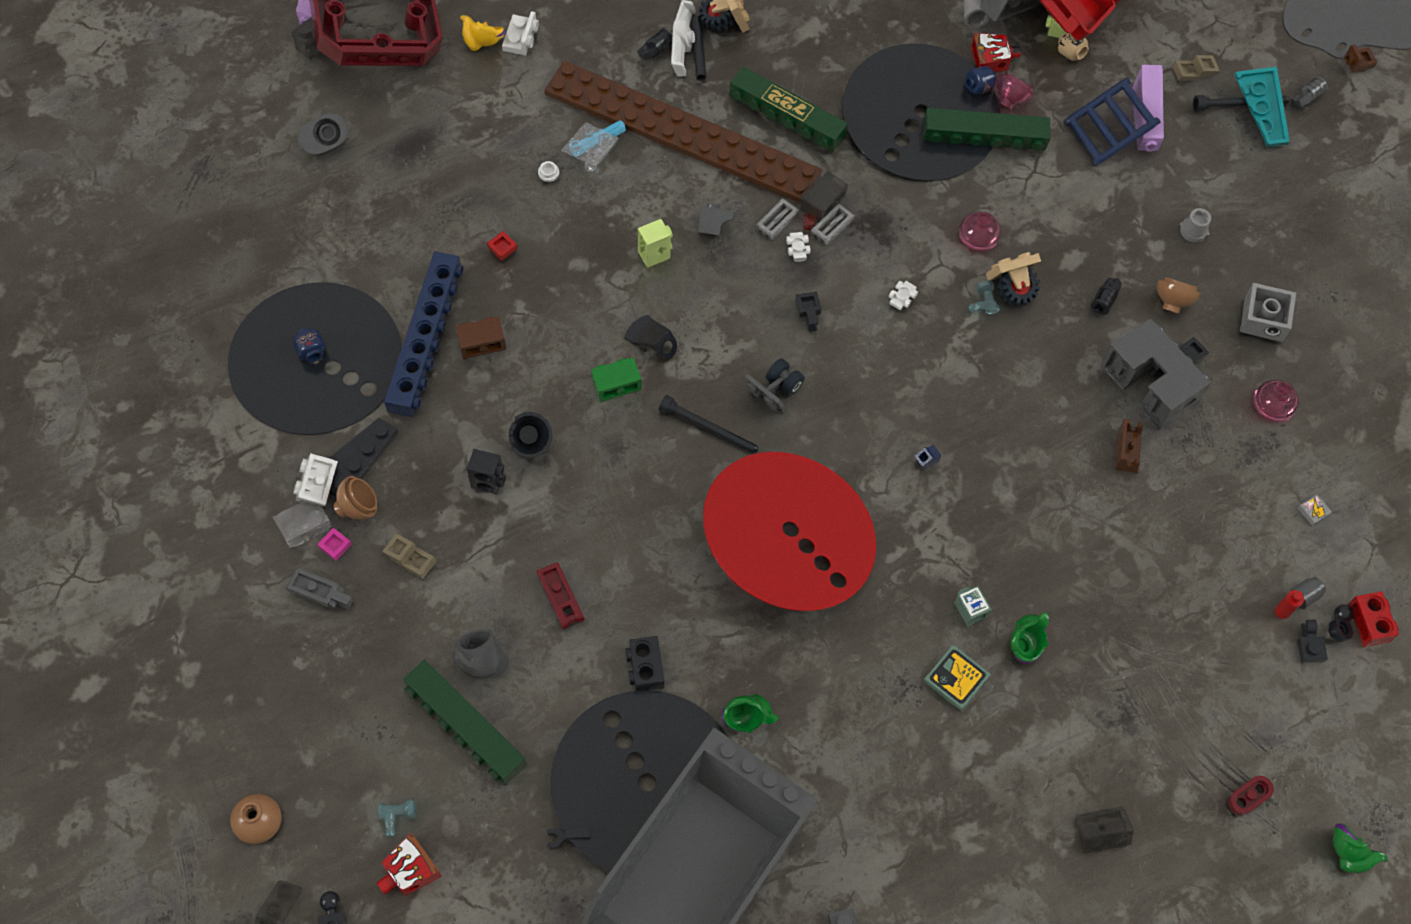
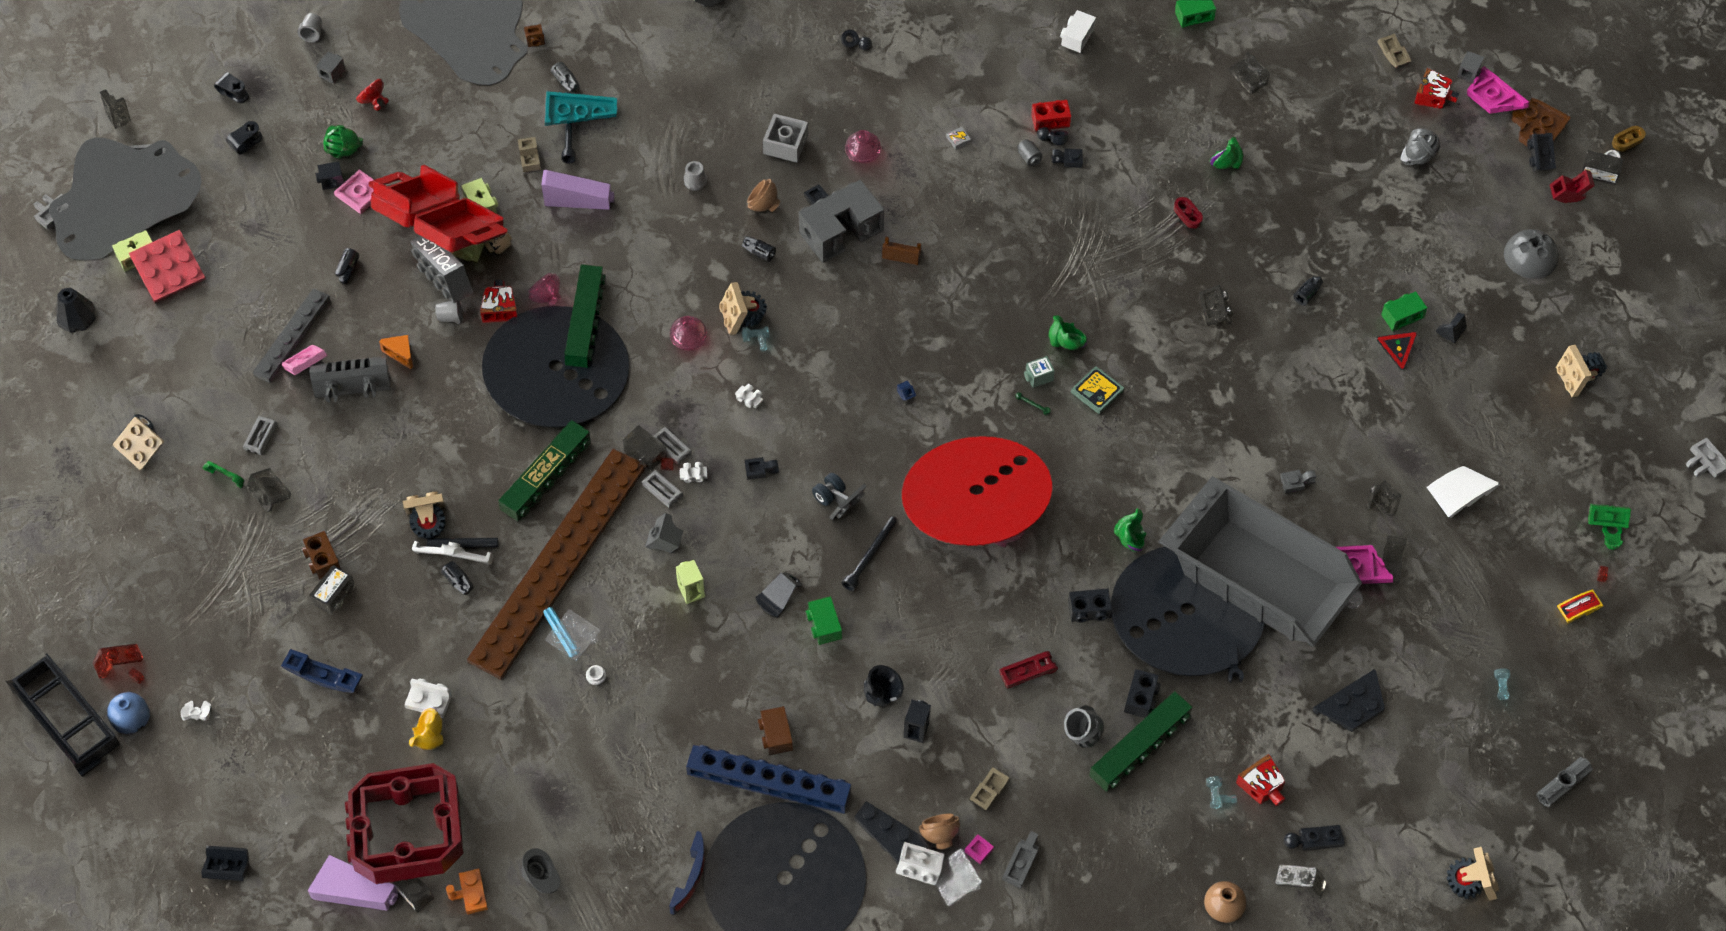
camera: 85 degrees left, 5 degrees down
dark blue head [293,328,326,362] -> none
red plate [487,231,518,261] -> none
dark blue head [965,66,997,95] -> none
dark blue bar [1063,77,1161,166] -> none
red cylinder [1275,590,1304,619] -> none
none -> orange plate [446,869,488,914]
none -> yellowish green brick [461,178,498,214]
none -> dark blue slope [669,831,704,914]
none -> dark green hinge [1015,392,1051,415]
none -> black brick [1124,669,1161,718]

